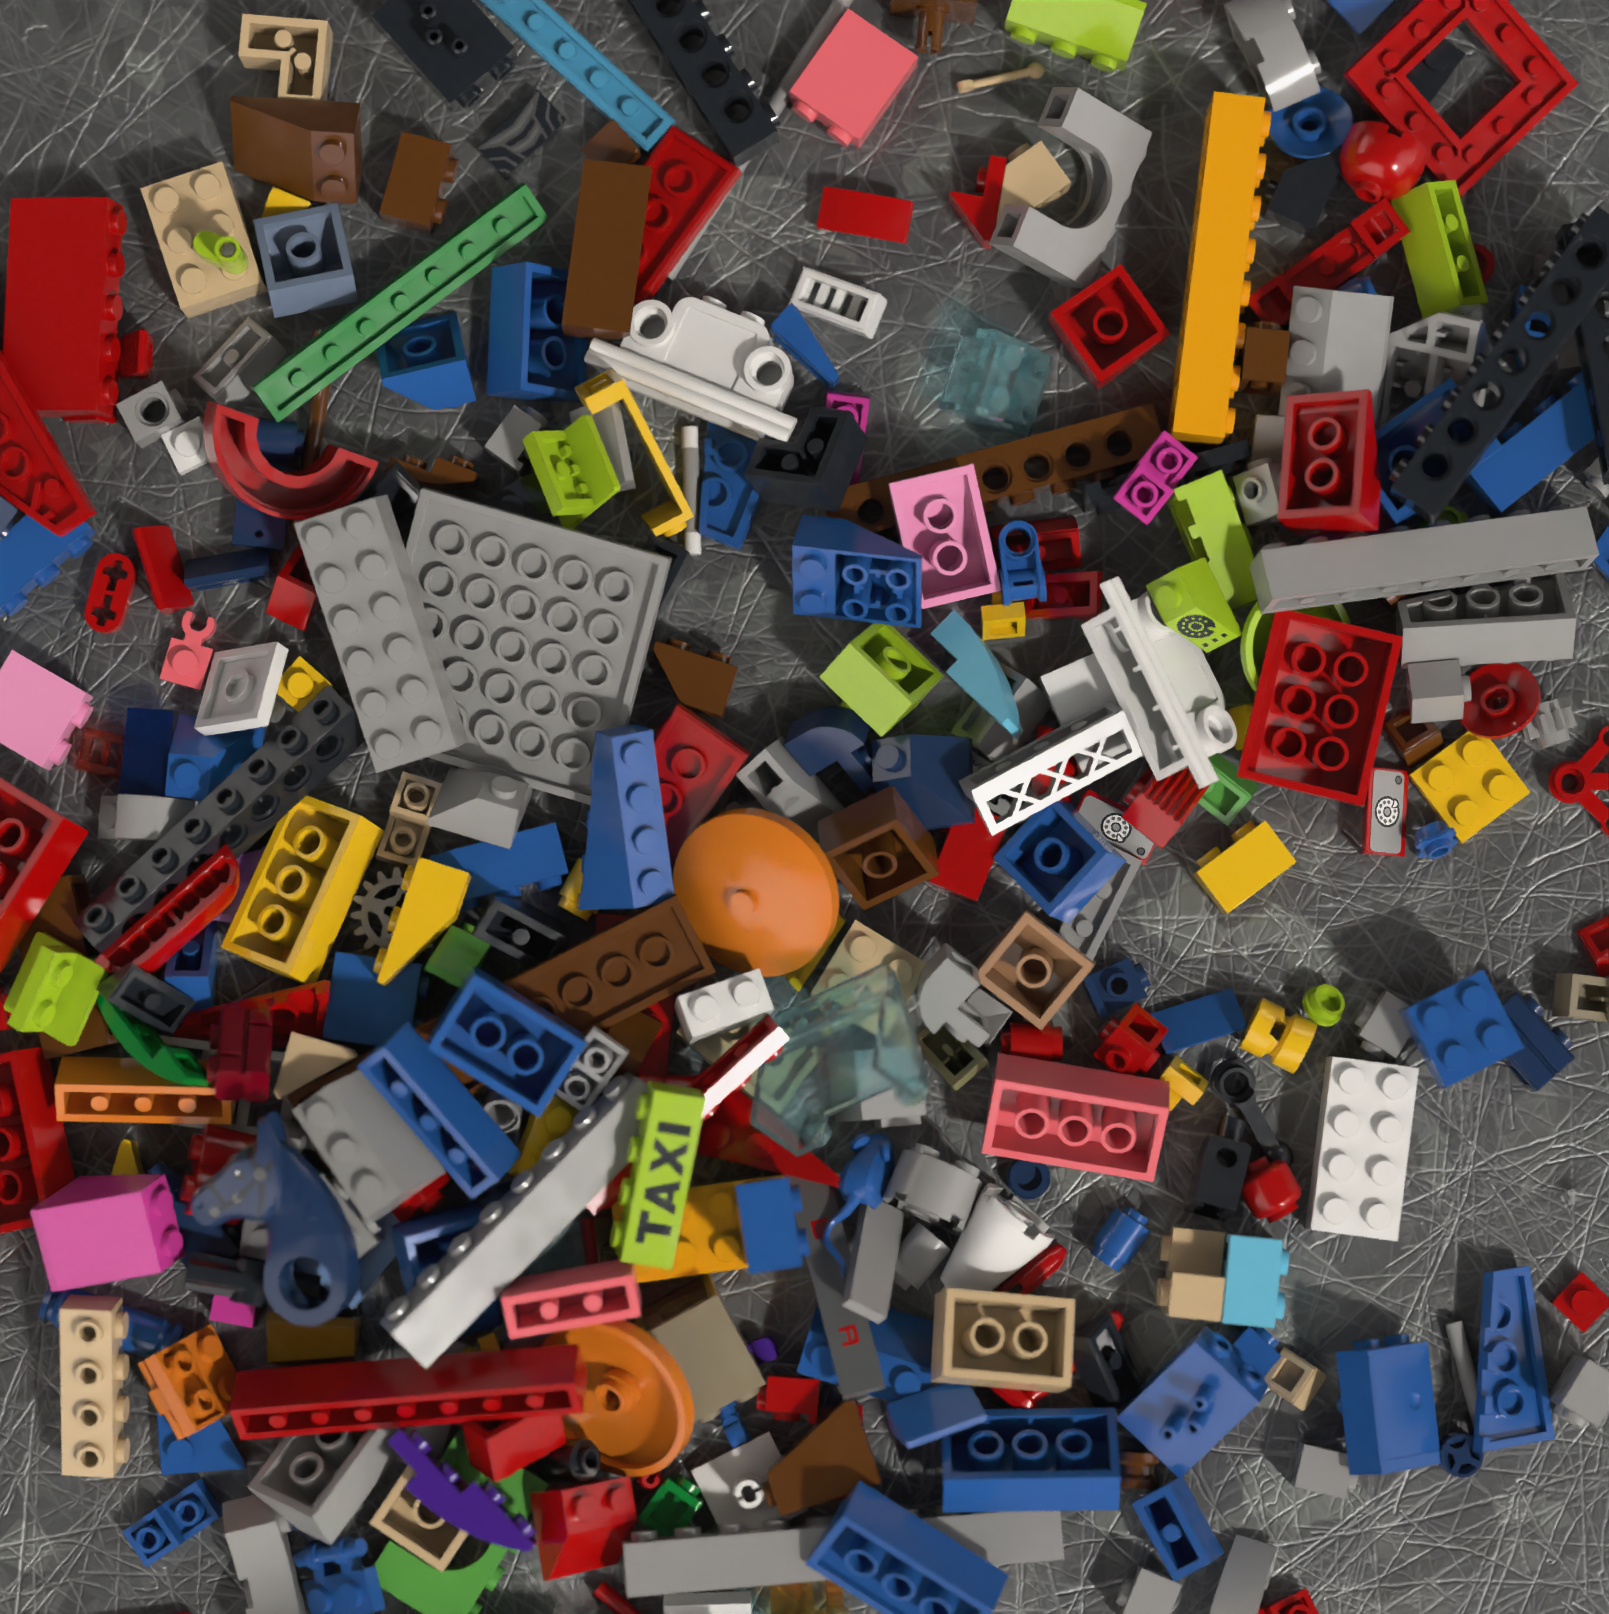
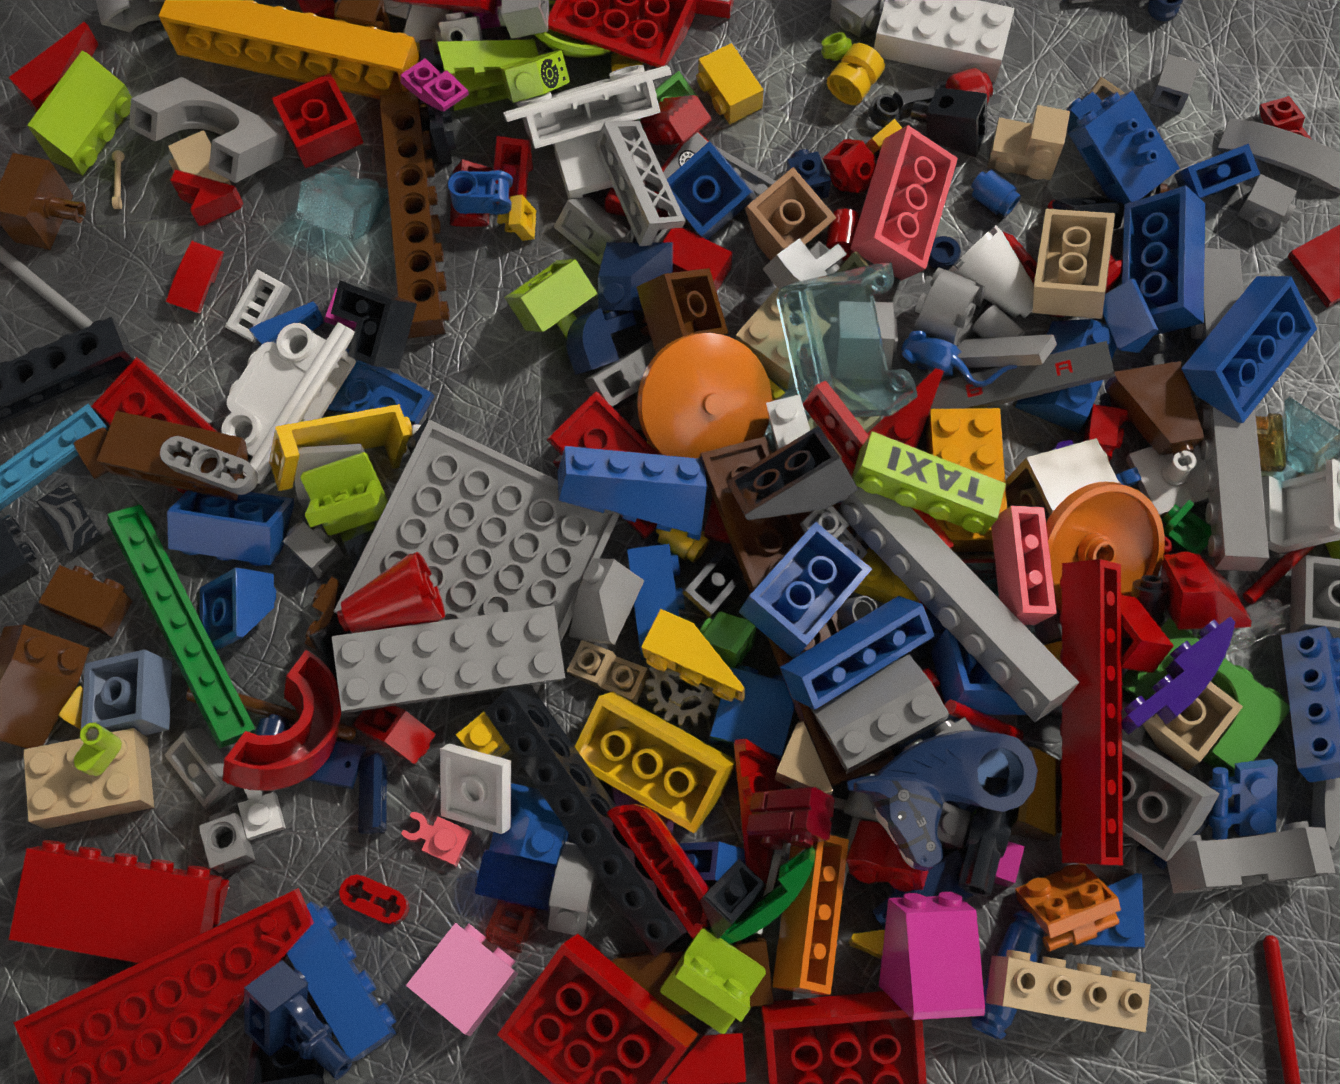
camera: 80 degrees left, 15 degrees down
red slope [119,330,154,380] -> none
blue slope [122,1478,223,1568] -> none
red slope [133,525,194,615] -> none
reddish brown slope [653,637,738,720] -> none
blue brick [736,1176,810,1274] -> none
coral brick [789,9,918,149] -> none
blue slope [792,514,922,628] -> none
bright pink slope [888,463,1001,609] -> none
medium azure slope [931,609,1022,739] -> none
blue slope [1150,988,1247,1055] -> none
medium azure brick [1221,1233,1289,1328] -> none
blue piece [1336,1334,1441,1475] -> none
none -> light grey beam [160,436,258,495]
none -> red cone [337,552,445,633]
none -> black slope [726,426,859,520]
none -> red bar [945,700,1023,741]

